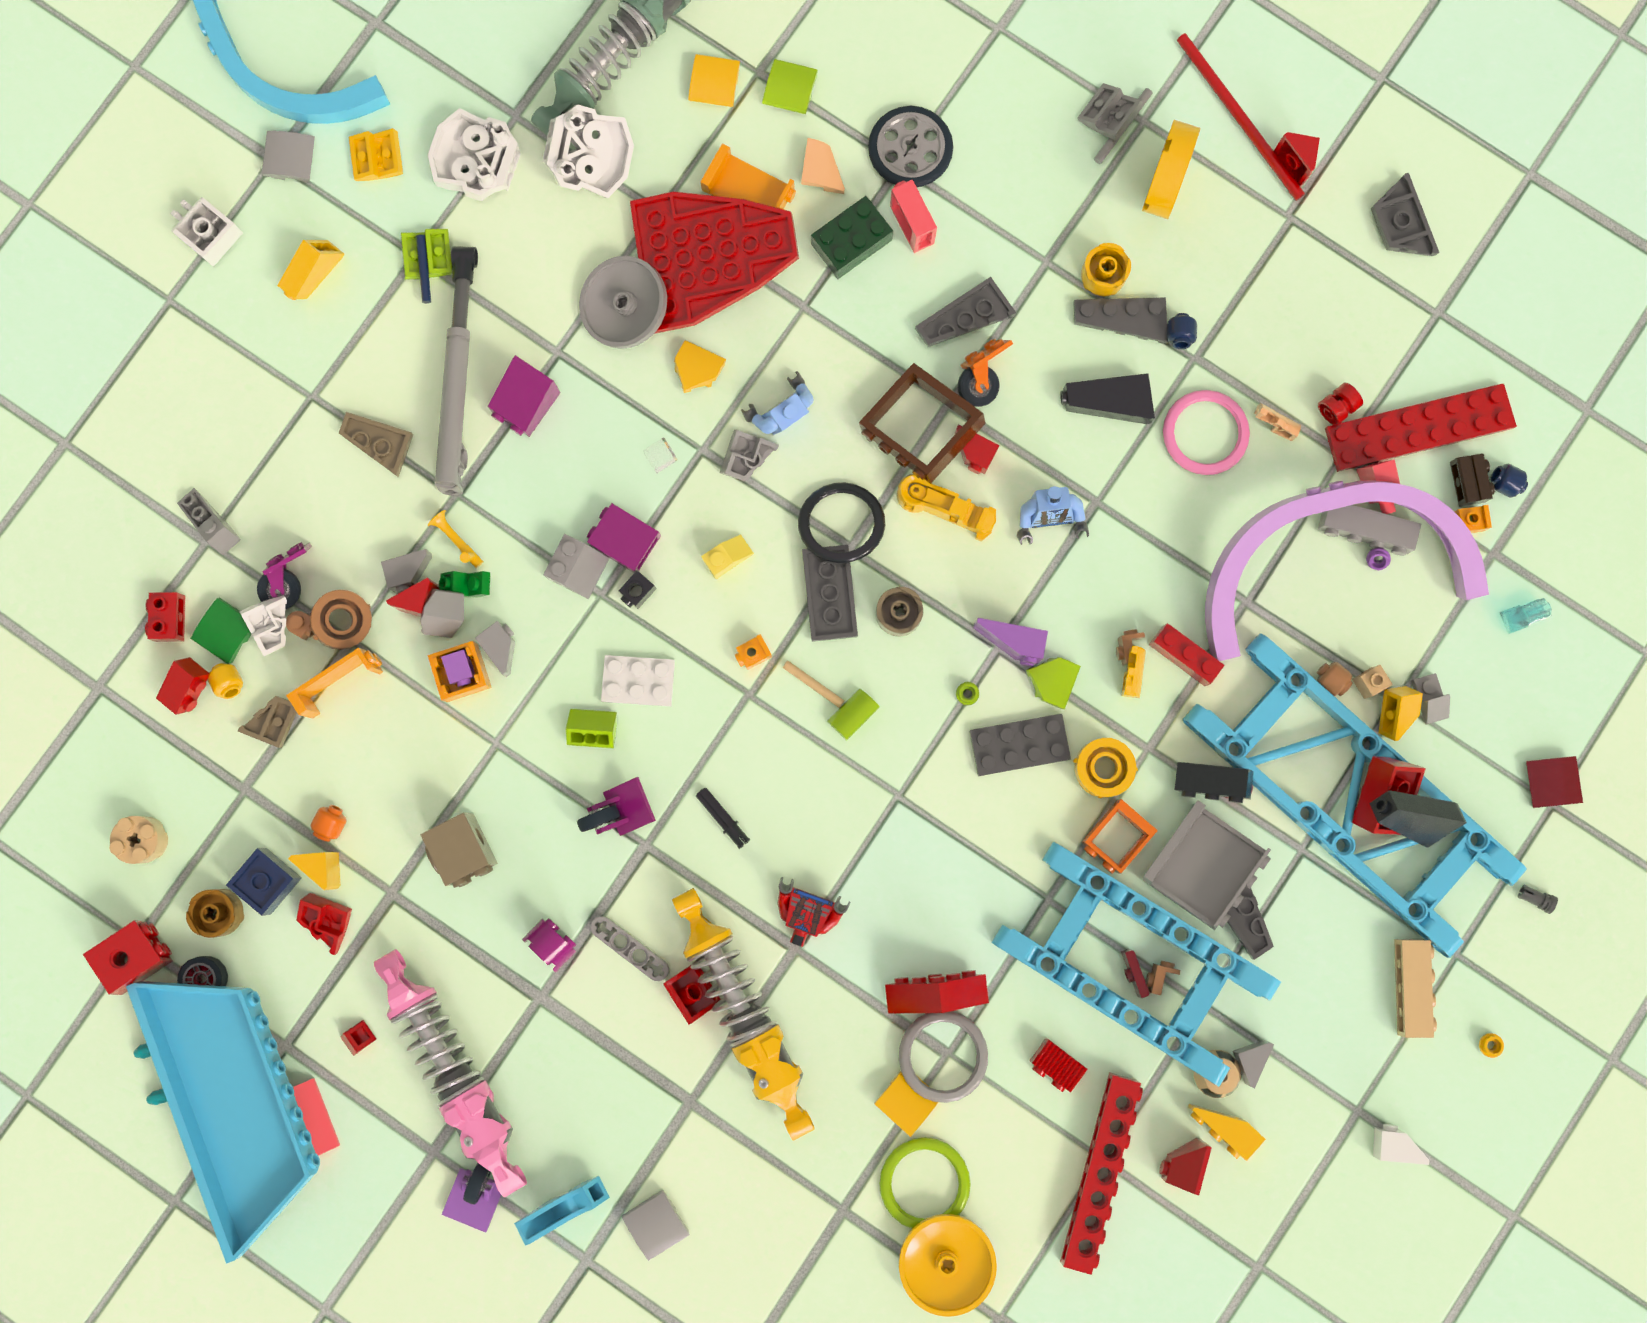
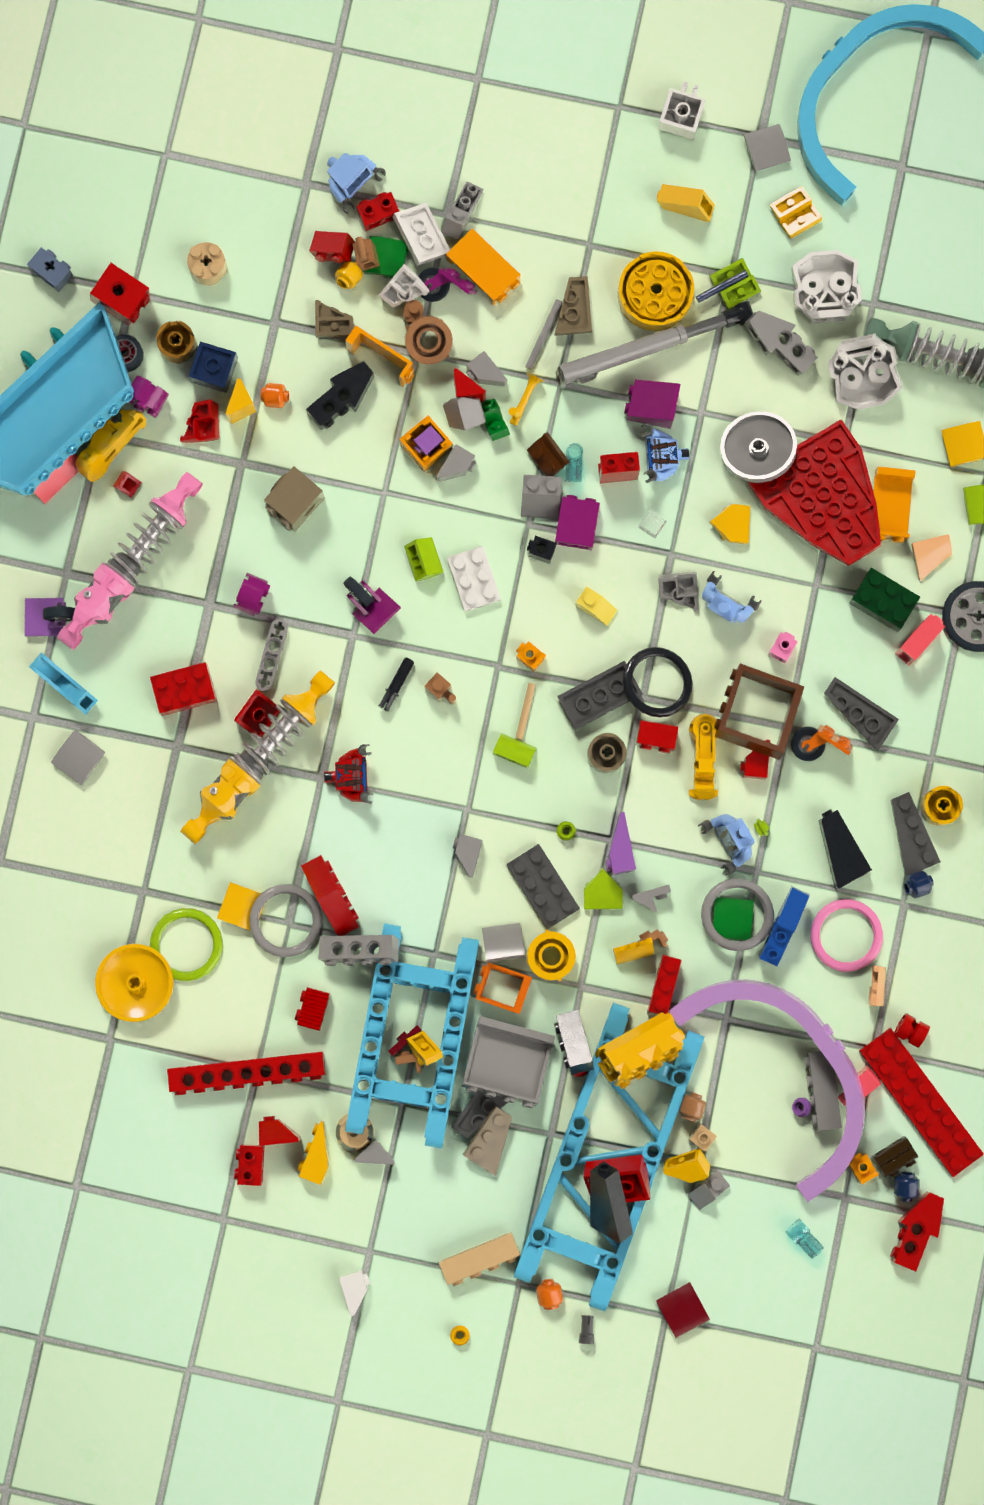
camera: 65 degrees right, 0 degrees up
none -> sand blue brick [27,247,73,292]
none -> yellow piece [76,409,146,482]
none -> magenta brick [128,376,169,418]
none -> red brick [150,662,218,716]
none -> red brick [234,1144,265,1186]
none -> black brick [306,361,374,430]
none -> light grey brick [318,935,399,966]
none -> light blue torso [327,153,386,214]
none -> medium nougat brick [353,237,380,271]
none -> white plate [392,203,450,266]
none -> yellow slope [407,1031,443,1066]
none -> medium nougat brick [424,672,456,705]
none -> light orange panel [446,228,521,306]
none -> light grey slope [453,834,483,878]
none -> dark tan wing [463,1106,512,1176]
none -> light grey slope [482,923,525,962]
none -> light grey bar [525,299,563,370]
none -> reddish brown plate [527,432,570,477]
none -> orange head [536,1279,563,1310]
none -> clear light blue piece [565,443,583,482]
none -> yellow brick [595,1013,685,1089]
none -> red panel [598,452,640,484]
none -> yellow brick [618,251,694,331]
none -> light grey slope [631,885,671,913]
none -> red brick [636,720,678,754]
none -> torso [640,424,689,483]
none -> light grey wedge [701,878,774,951]
none -> green slope [712,897,754,941]
none -> light grey brick [744,311,818,376]
none -> lime plate [753,818,770,837]
none -> blue brick [759,886,810,966]
none -> bright pink brick [768,632,798,664]
none -> red brick [890,1191,944,1272]

